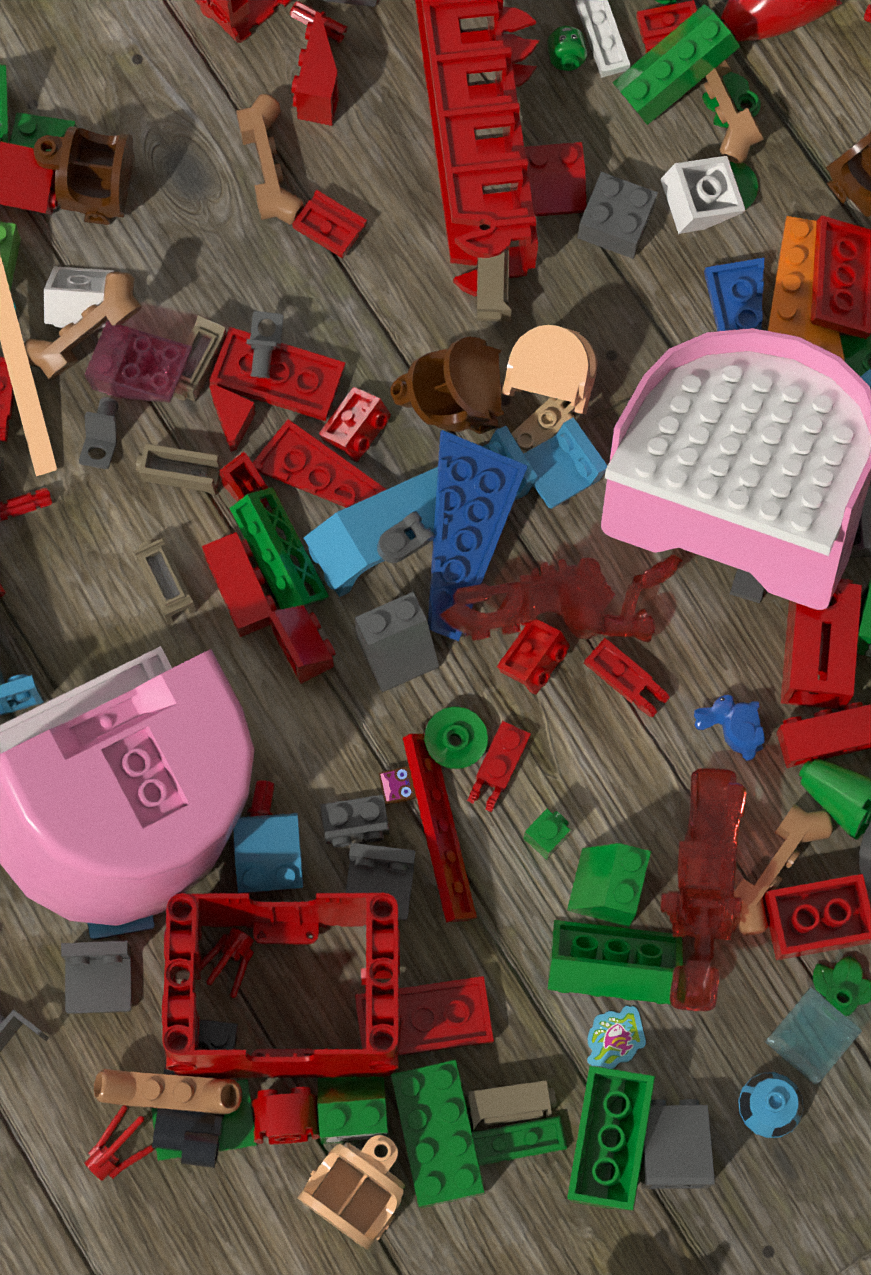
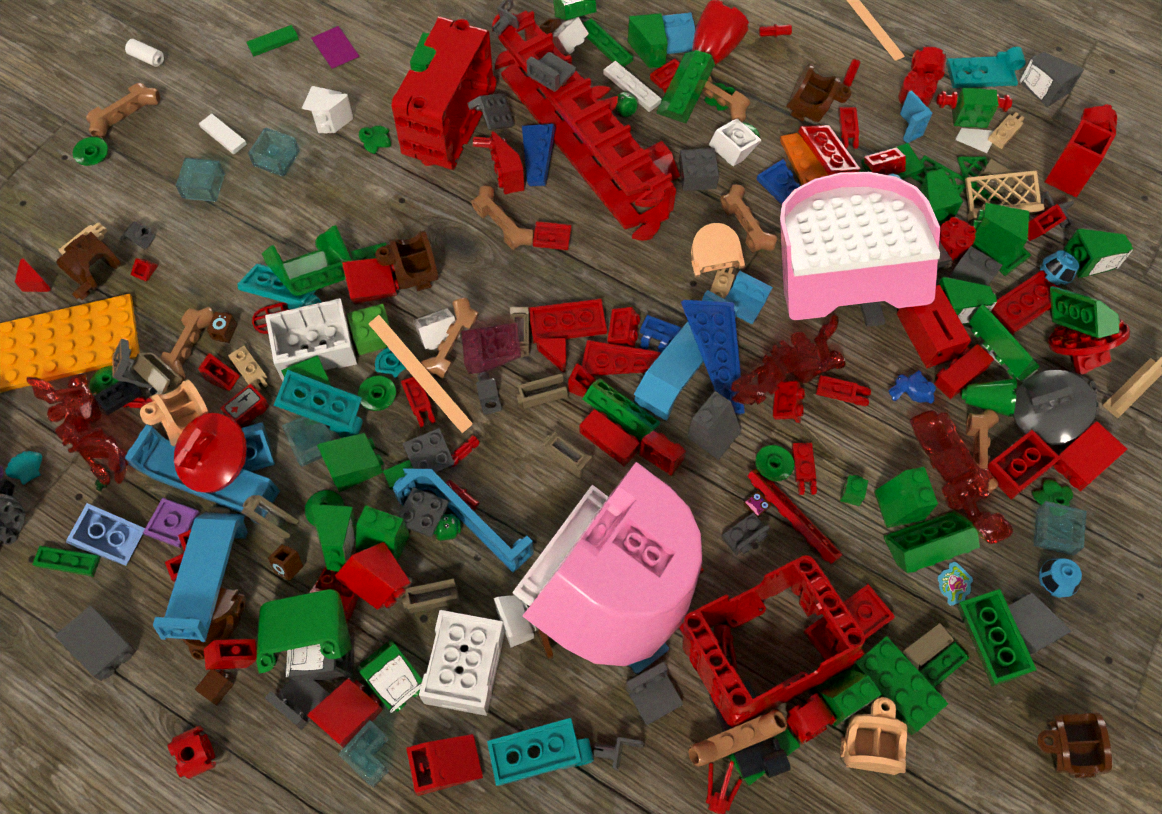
camera: 25 degrees left, 10 degrees down
dark azure slope [233,813,303,893] -> none
dark grey bracket [246,311,284,378] -> none
dark grey bracket [346,843,415,921] -> none
dark grey plate [377,511,436,563] -> none
reddish brown animal [390,336,504,434] -> none
dark tan window [476,248,512,322] -> none
none -> blue wing [522,124,556,186]
none -> blue plate [640,315,682,353]
none -> medium nougat plate [720,184,777,252]

